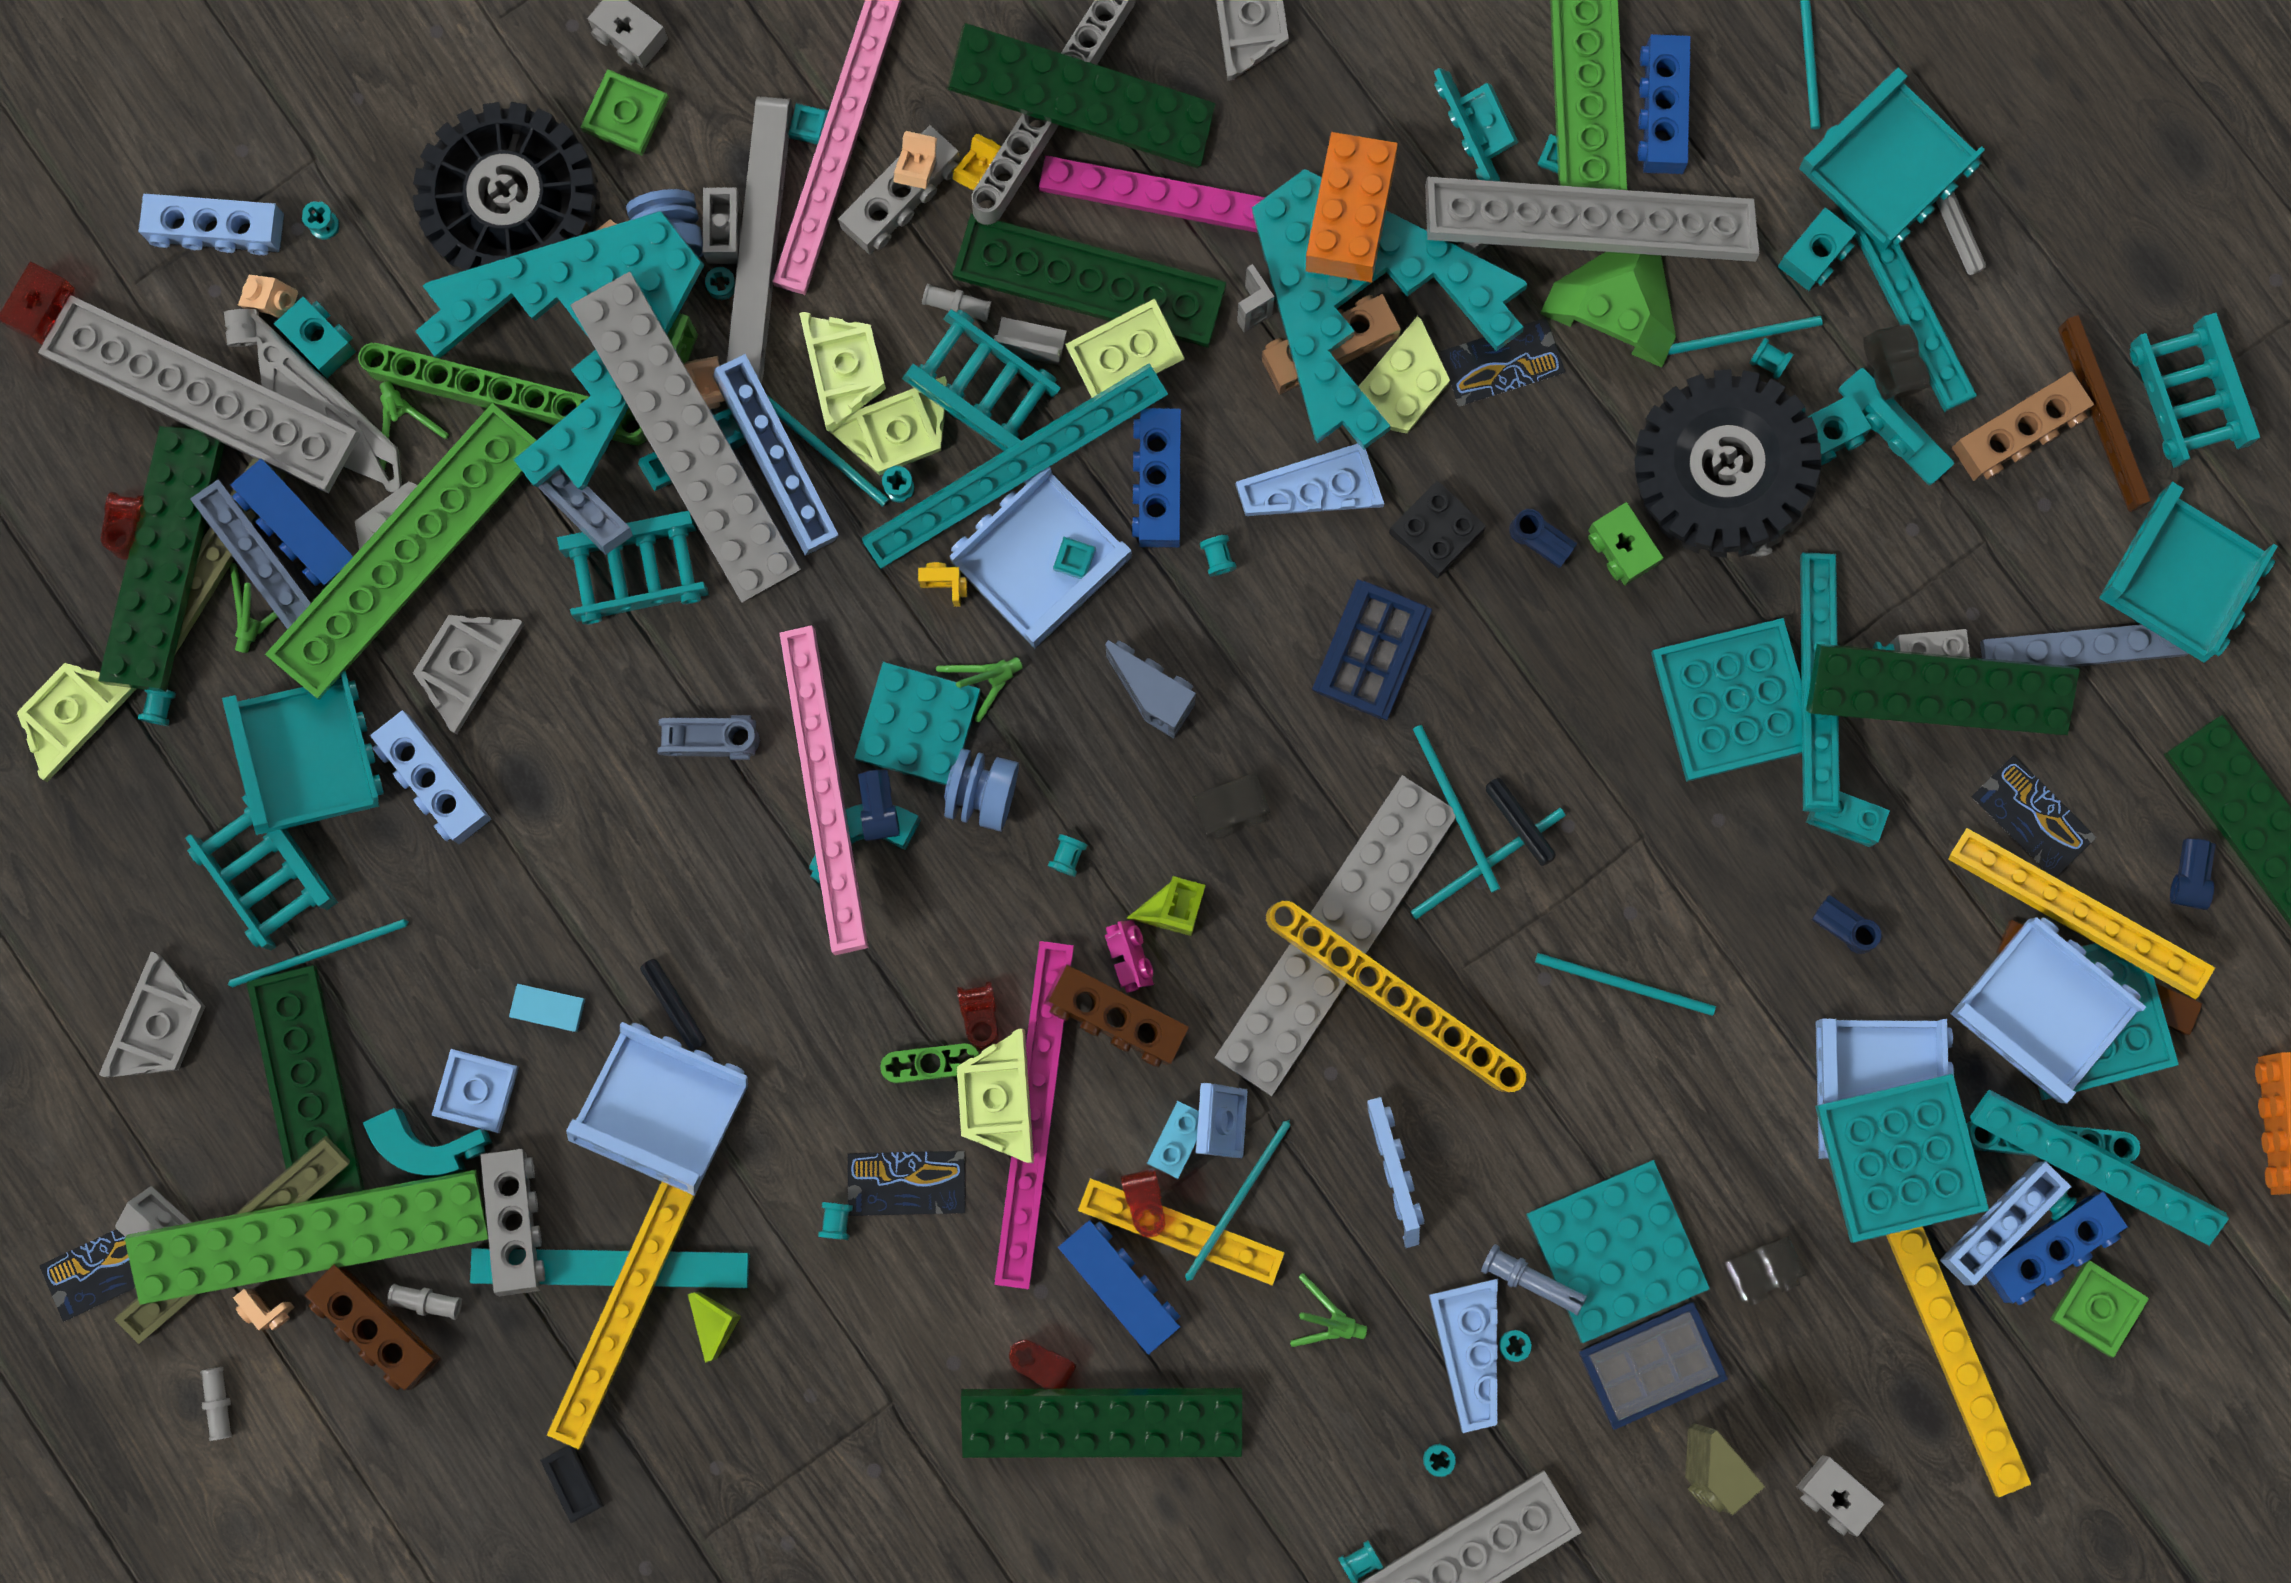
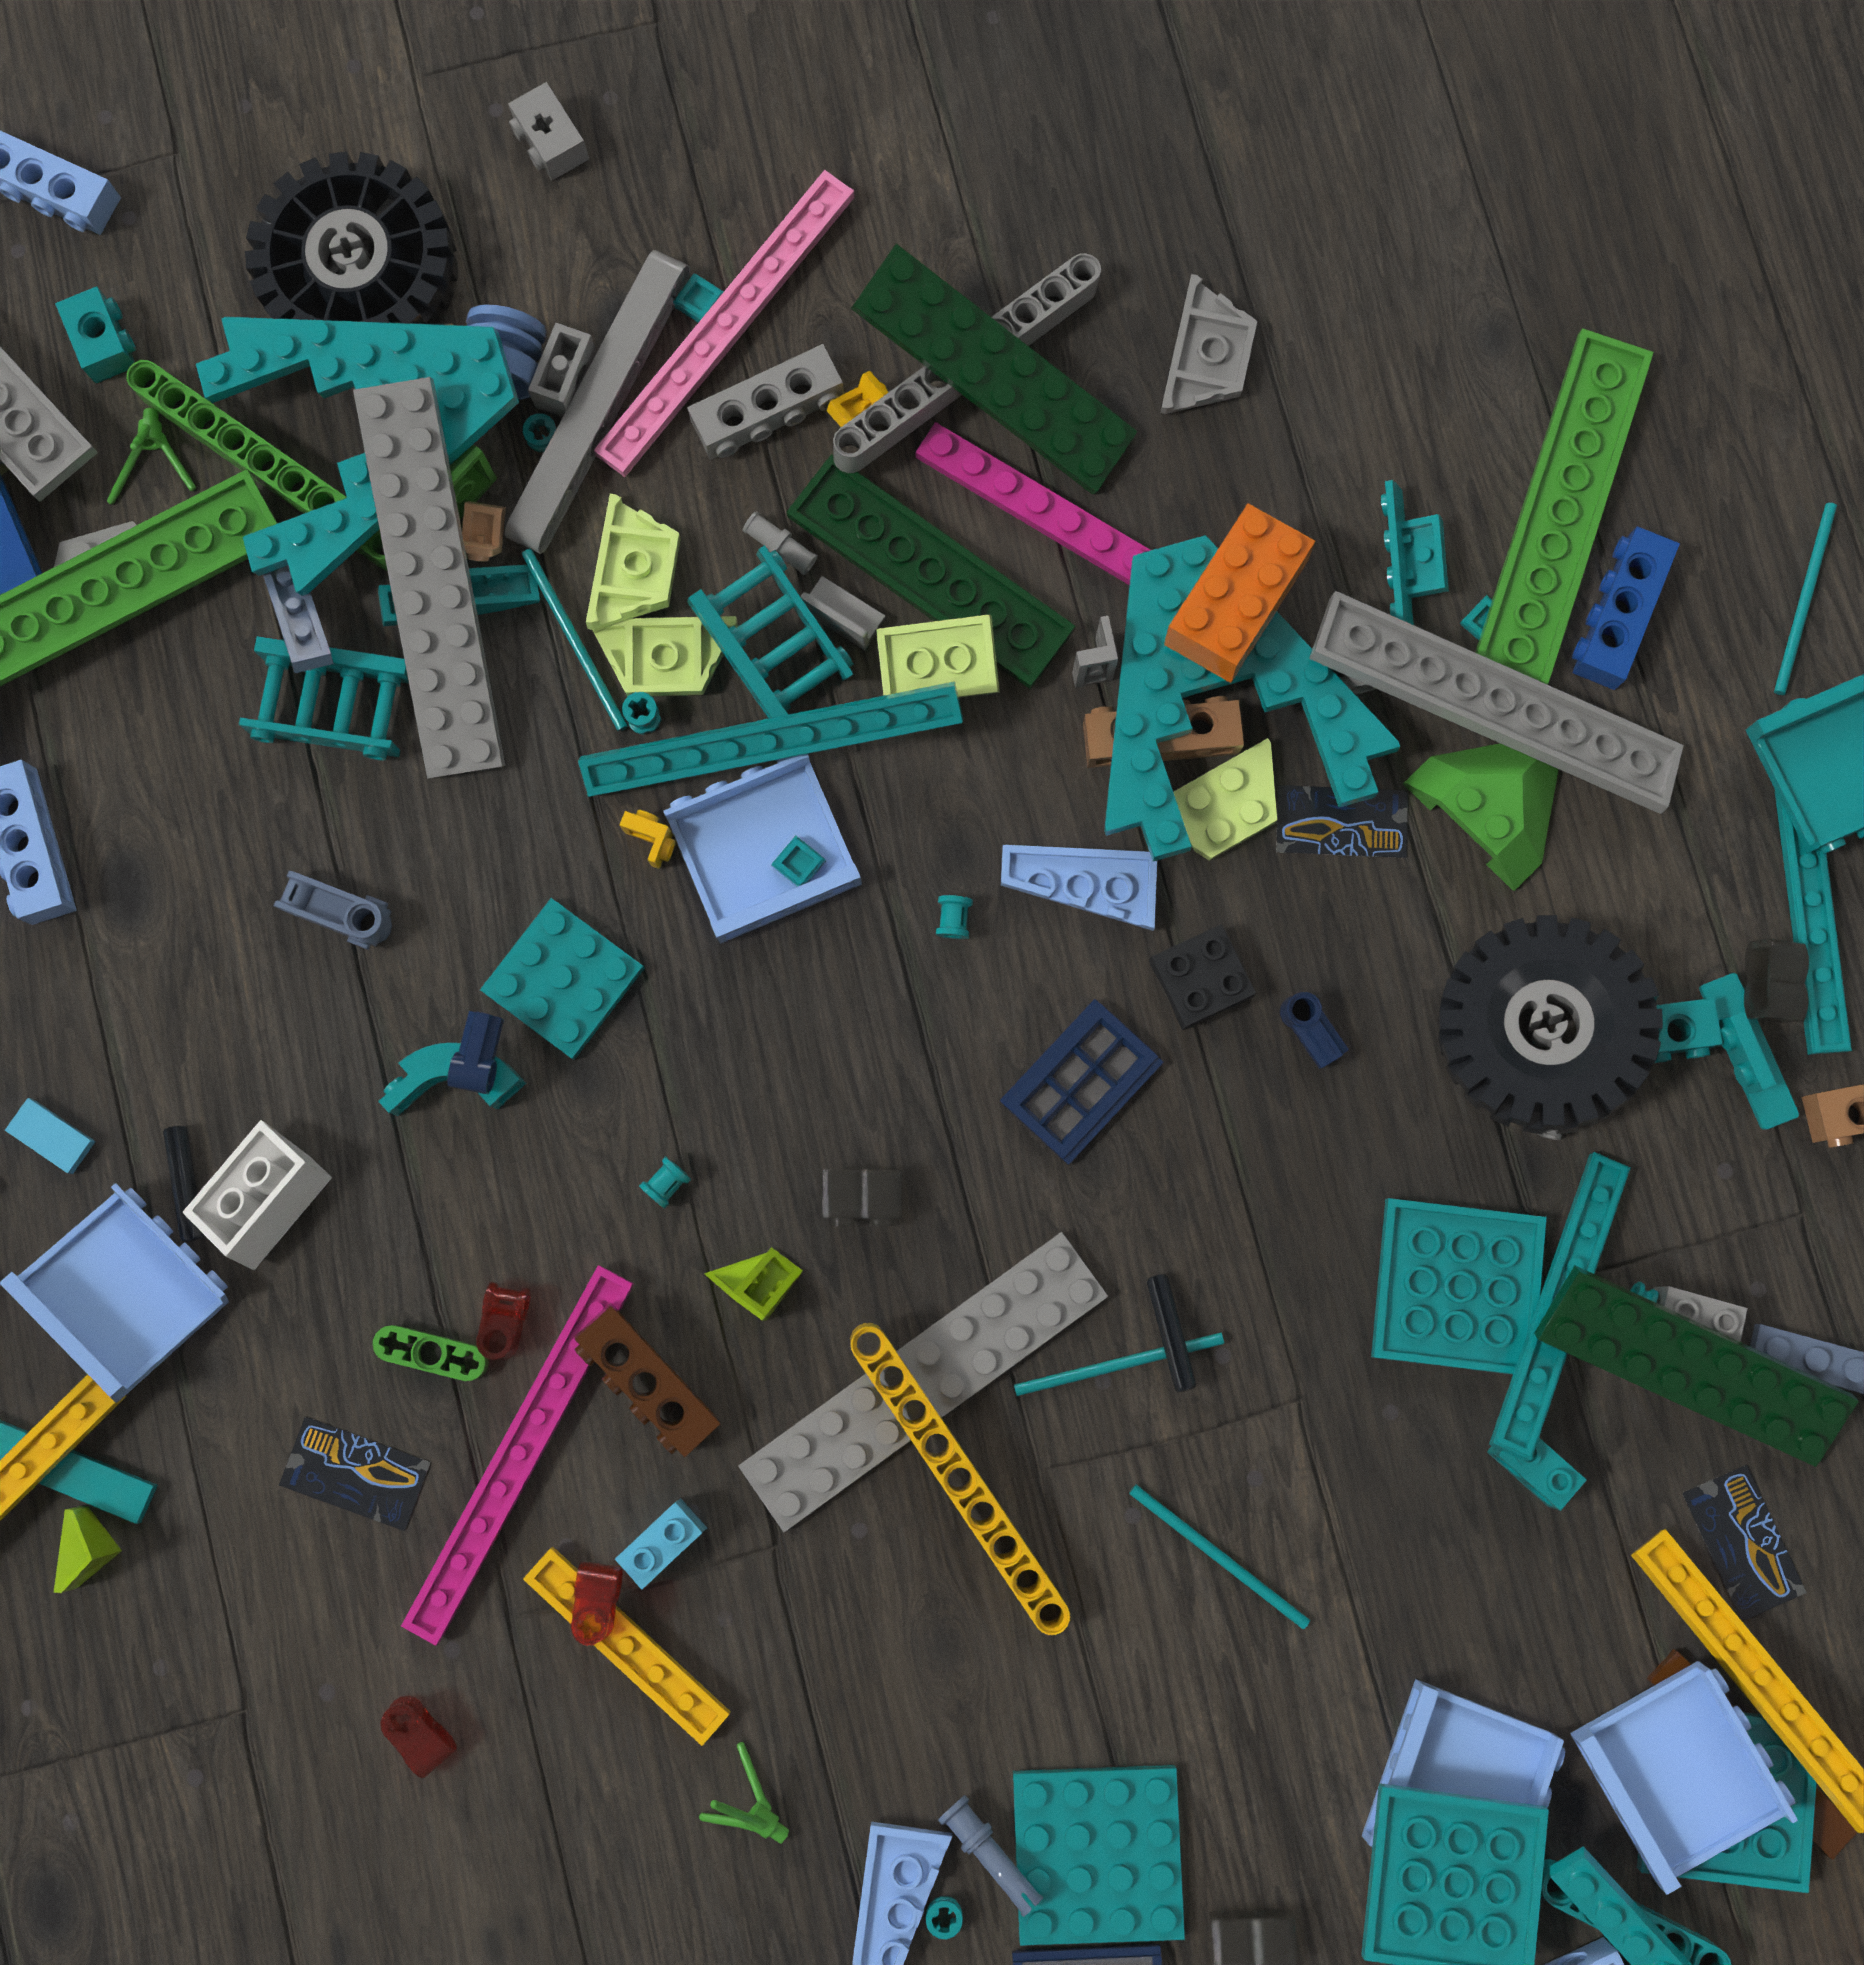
camera: 20 degrees right, 0 degrees up
light grey wing [224,309,402,493] -> none
light nougat bracket [238,275,298,319] -> none
teal bush [302,201,339,240] -> none
light grey wing [413,615,525,735] -> none
bright green plate [580,69,669,156] -> none
light blue brick [713,354,838,556] -> none
bright pink plate [780,625,869,955] -> none
teal bush [818,1202,853,1240] -> none
light nougat bracket [894,131,937,189] -> none
bright green plant [936,657,1023,722] -> none
medium blue wheel [944,748,1019,832] -> none
yellowish green wing [957,1029,1034,1163] -> none
dark green plate [961,1388,1242,1458] -> none
blue brick [1058,1220,1181,1355] -> none
sand blue slope [1105,640,1196,738] -> none
dark pink hinge [1105,920,1154,993] -> none
blue brick [1132,408,1181,548] -> none
teal axle [1185,1120,1291,1281] -> none
light blue tile [1196,1083,1248,1158] -> none
light blue wing [1367,1097,1424,1248] -> none
teal axle [1413,725,1501,893] -> none
bright green brick [1588,502,1663,586] -> none
teal axle [1668,316,1822,355] -> none
teal bush [1749,338,1794,380] -> none
teal brick [1778,207,1856,291] -> none
dark blue piece [1811,895,1881,954] -> none
none -> white slope [183,1120,332,1270]

